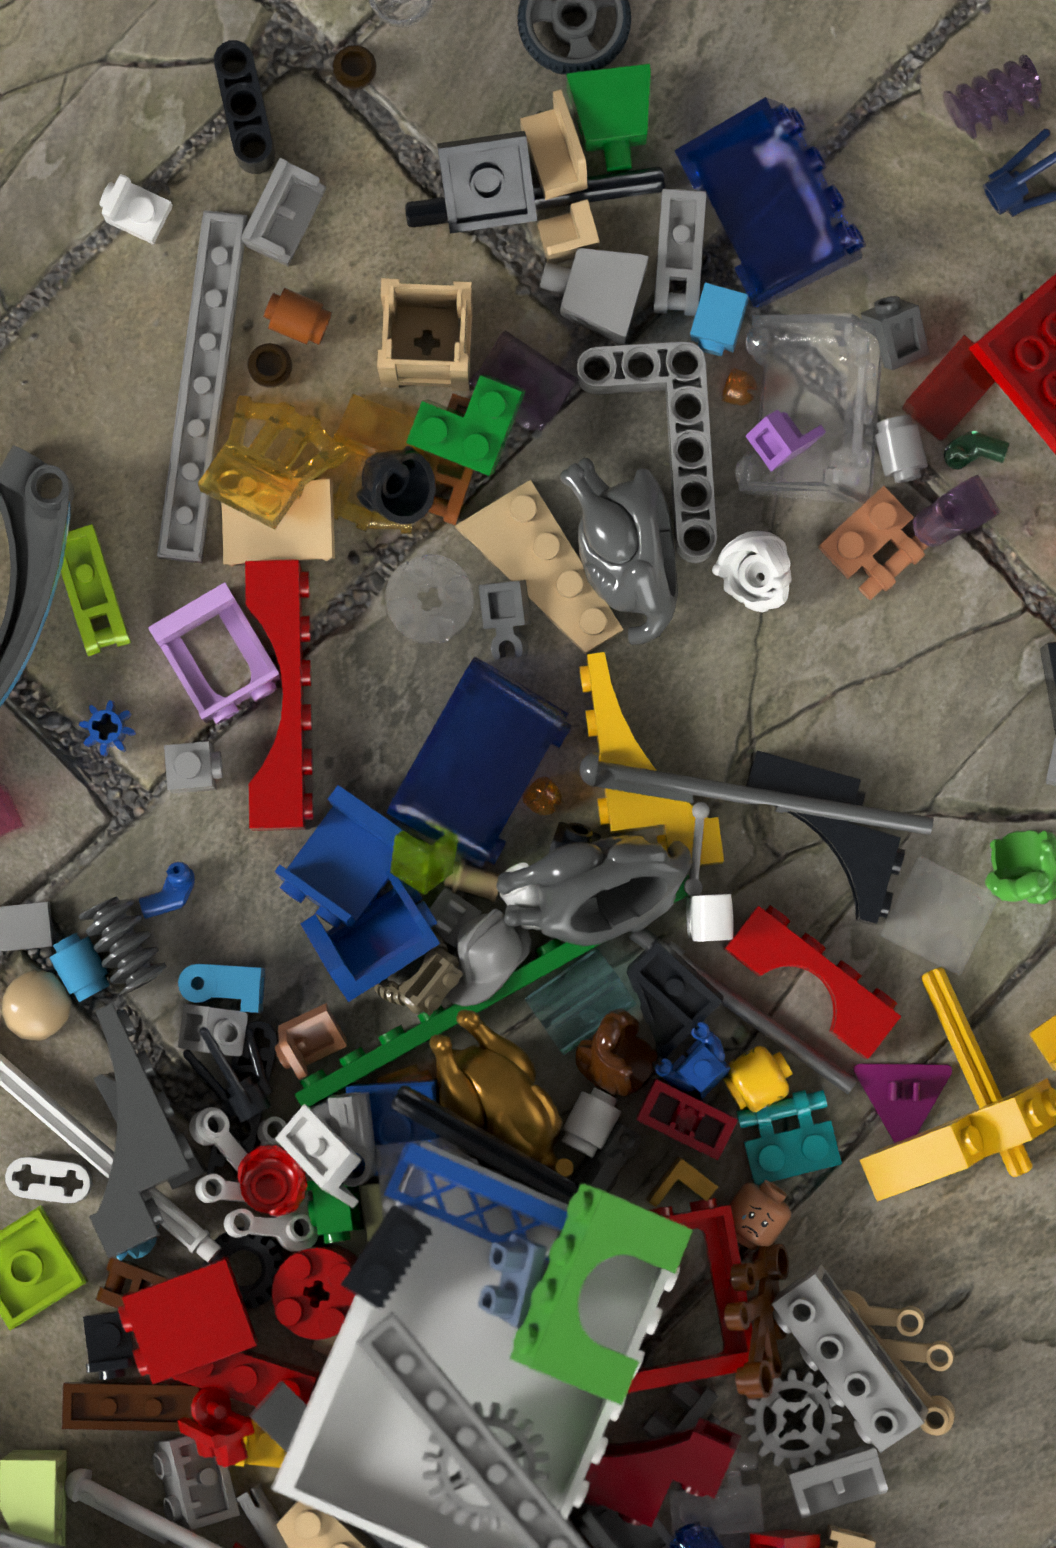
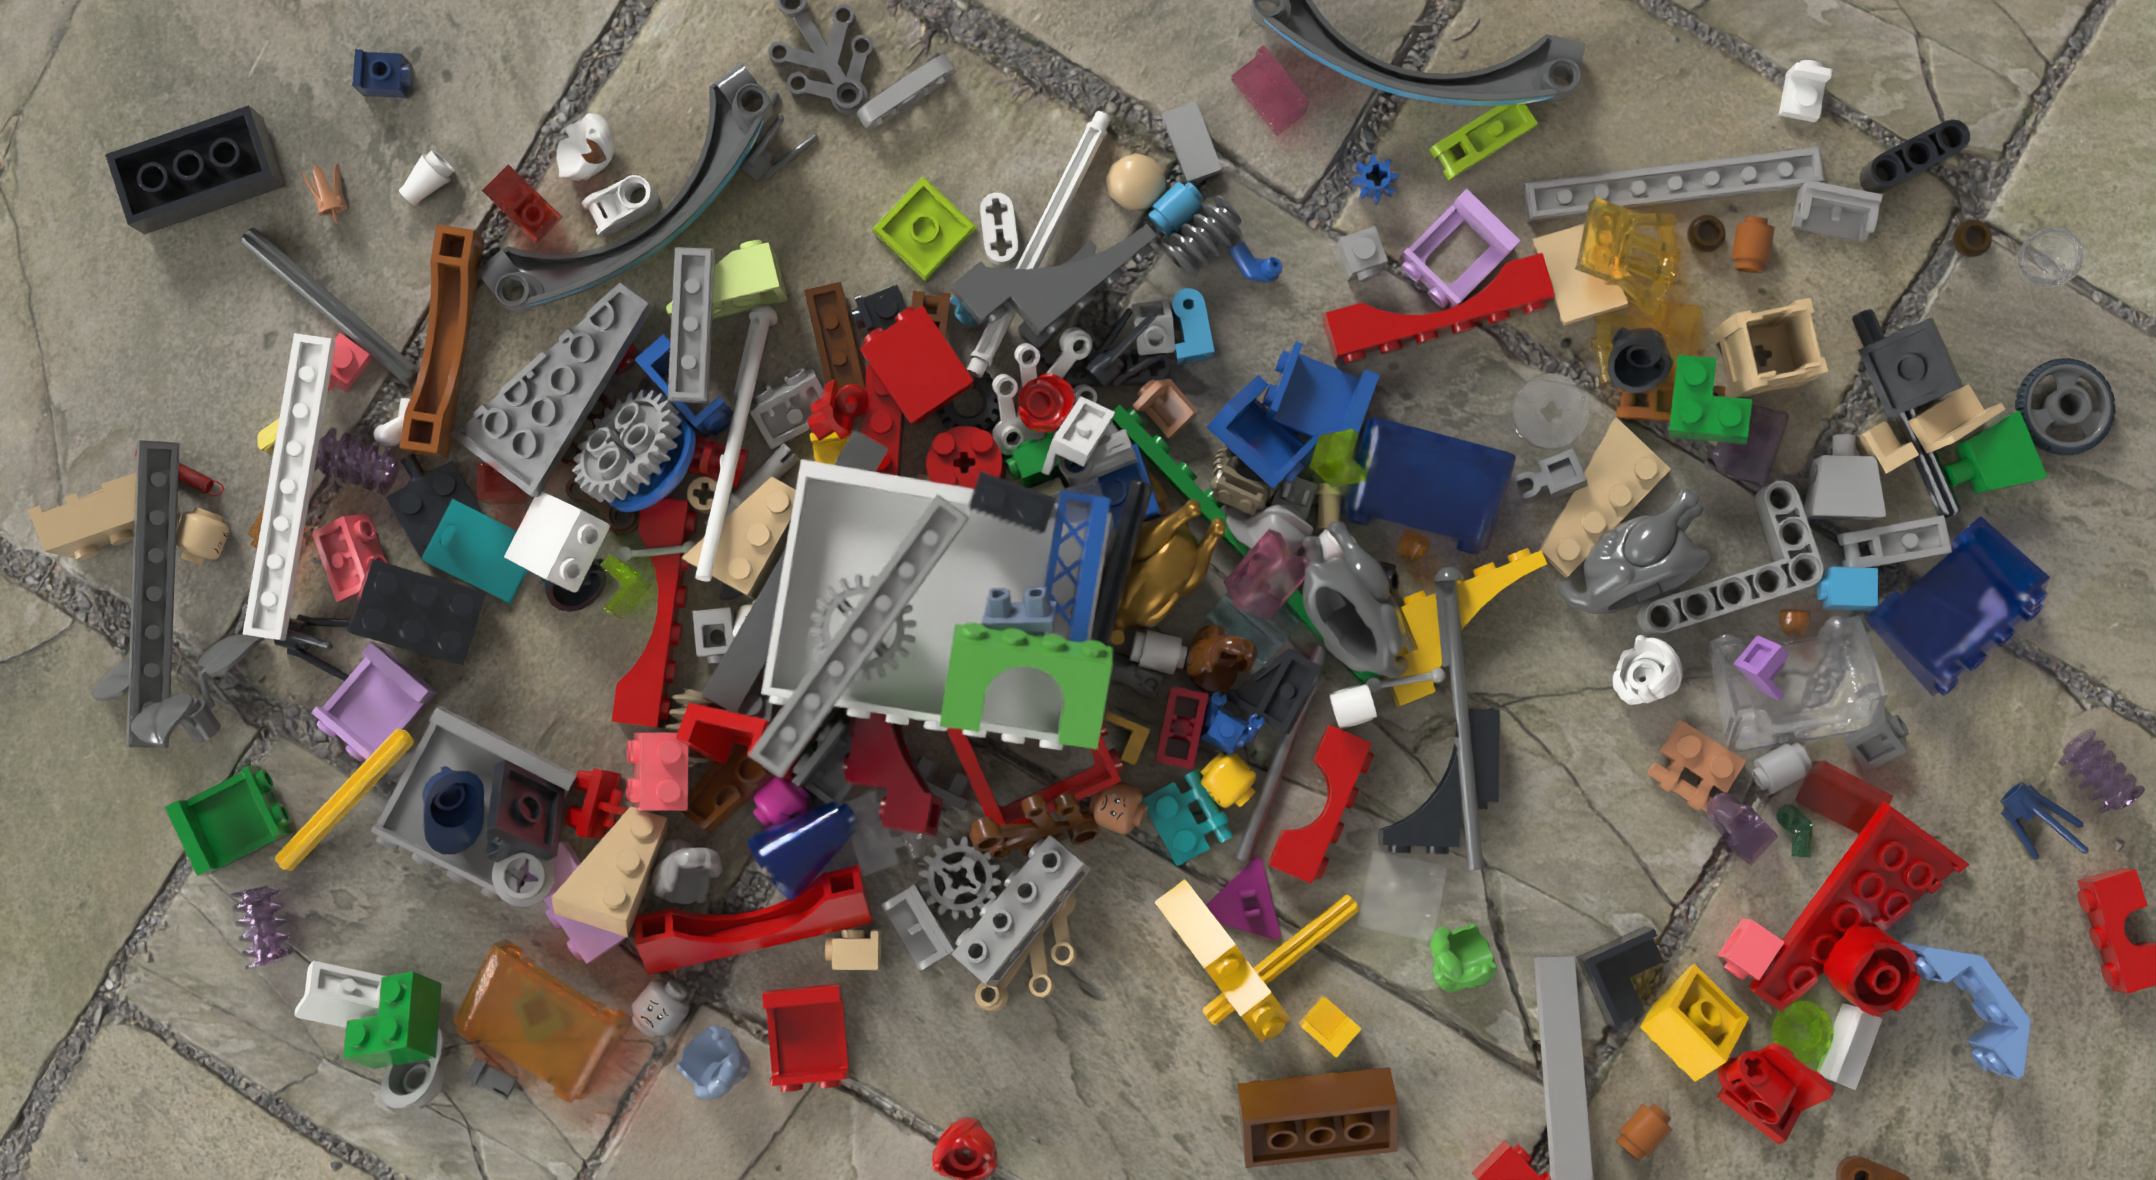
camera: 75 degrees right, 0 degrees up
none -> clear pink panel [1224,529,1312,619]

